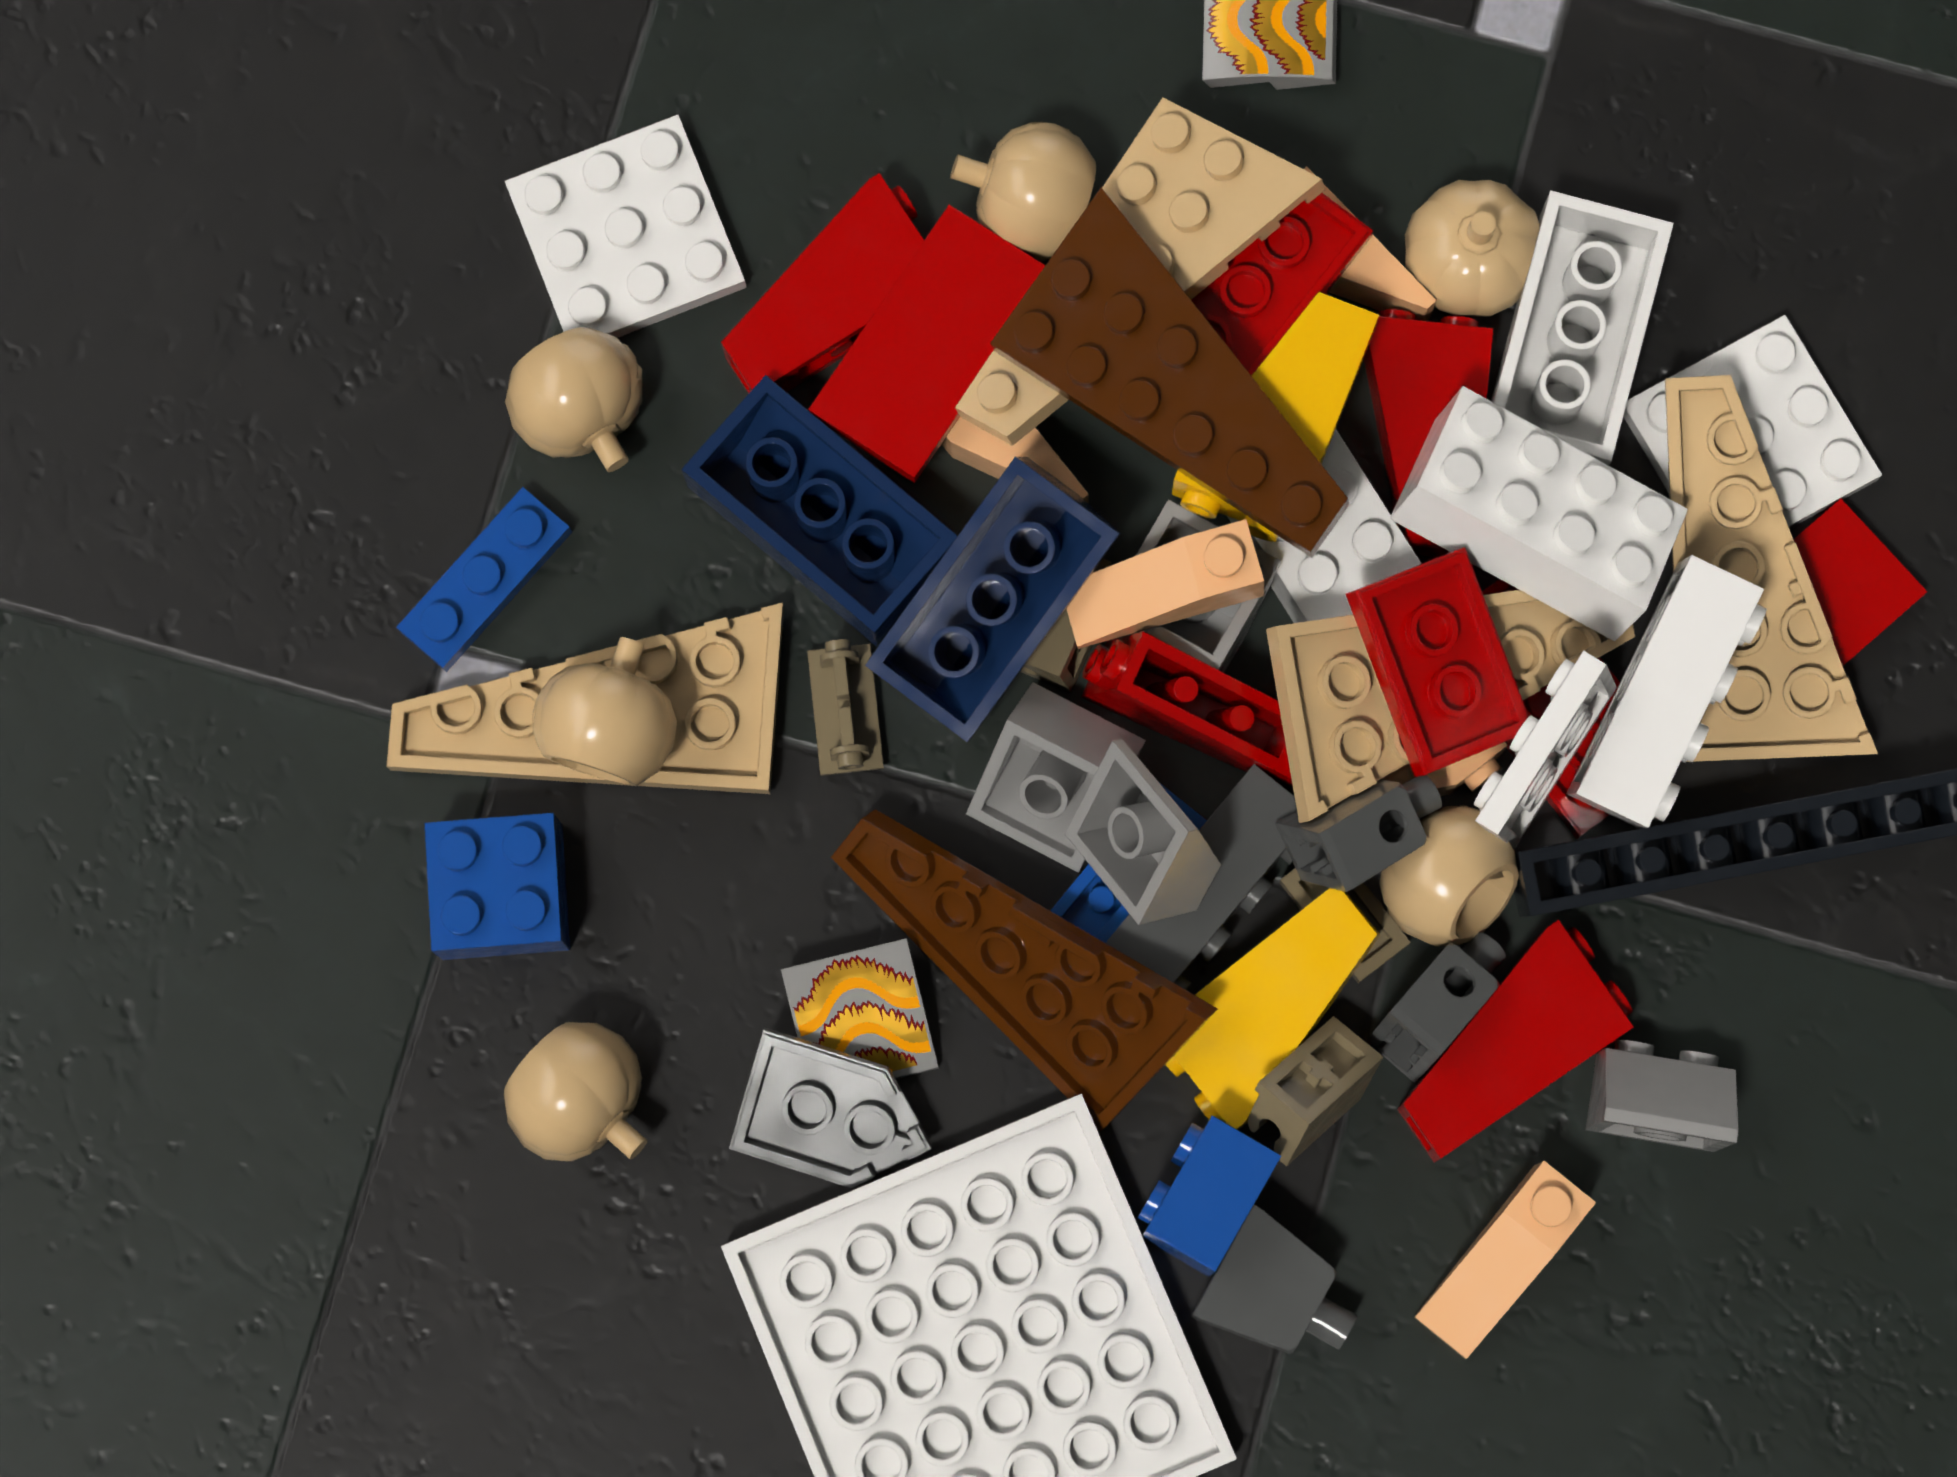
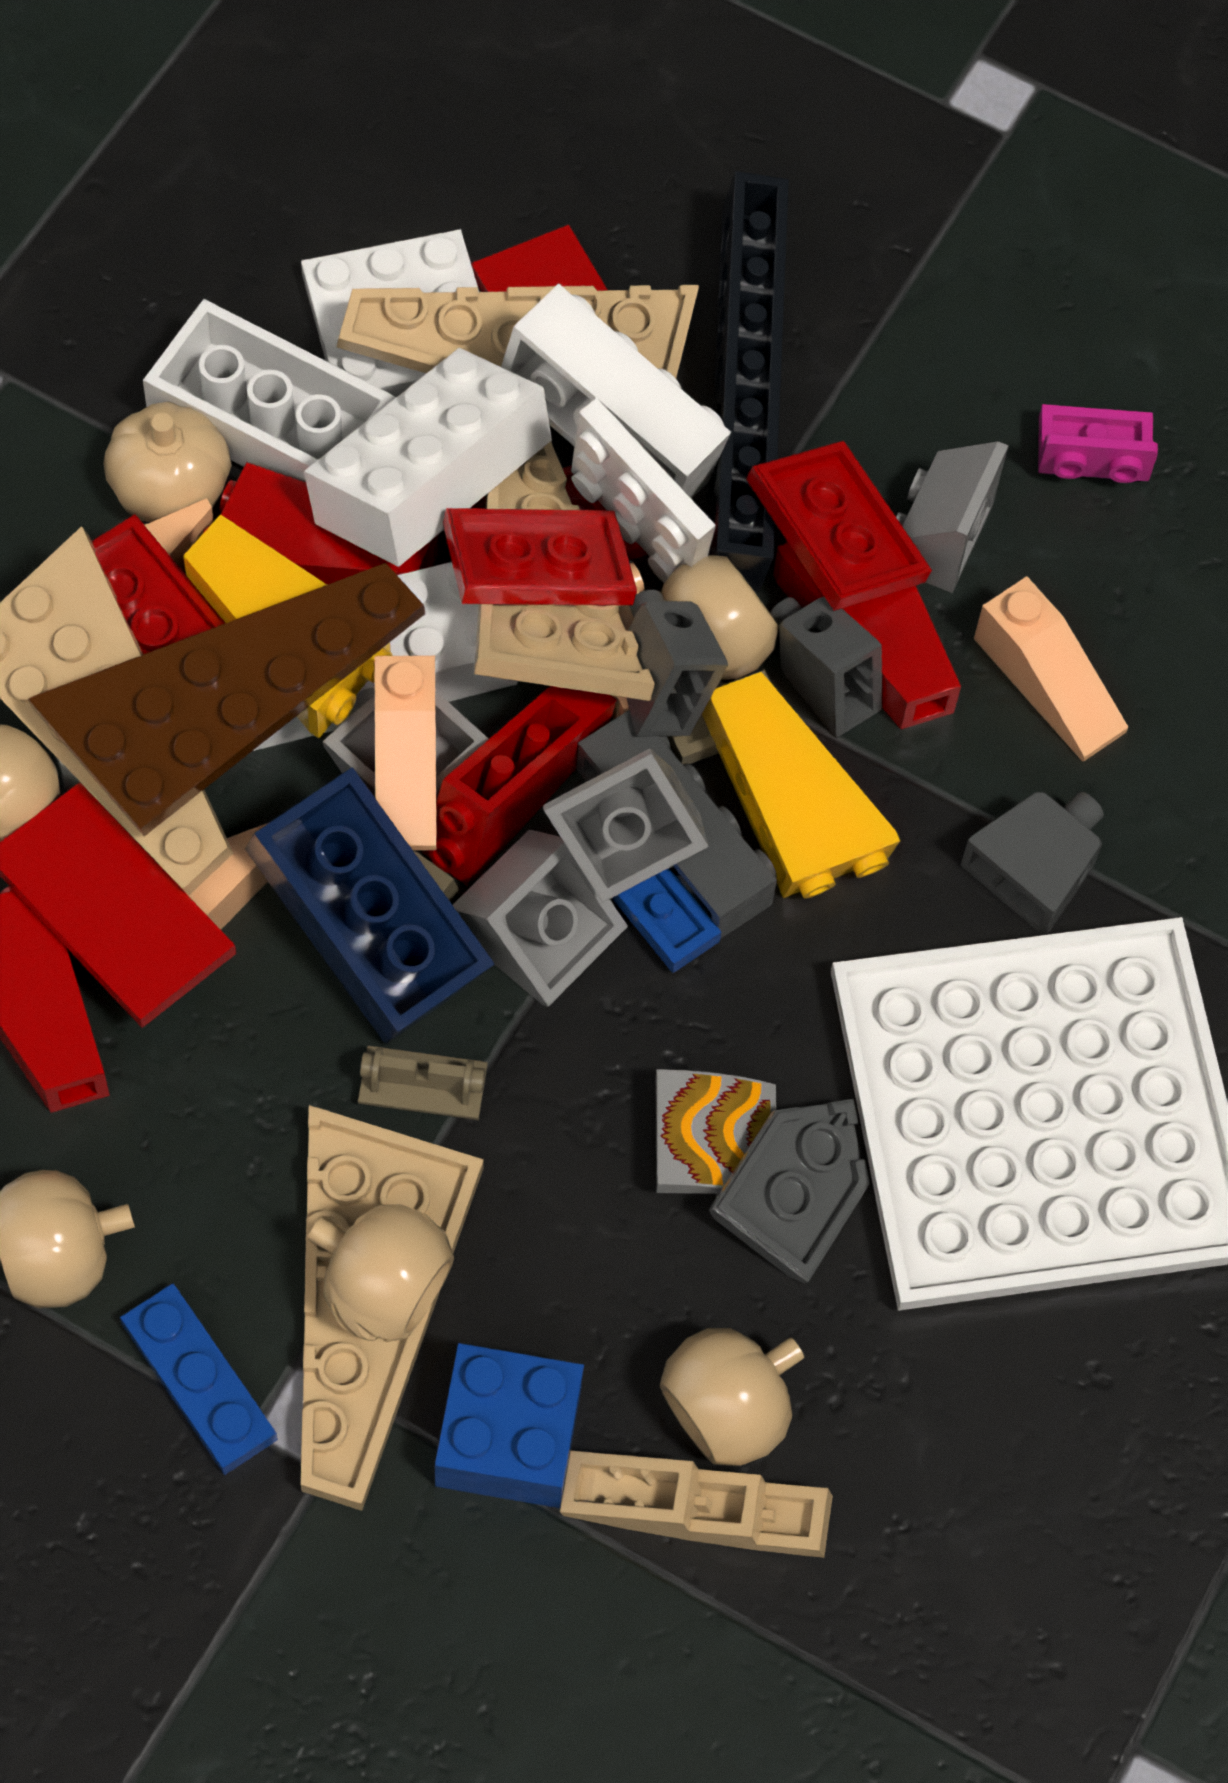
camera: 85 degrees left, 15 degrees down
dark blue slope [681,375,957,647] -> none
reddish brown wing [831,809,1218,1131] -> none
blue brick [1138,1116,1281,1277] -> none
dark tan hinge [1248,1016,1383,1166] -> none
none -> tan slope [560,1451,833,1558]
none -> red tile [746,441,932,611]
none -> dark pink bracket [1038,404,1158,483]

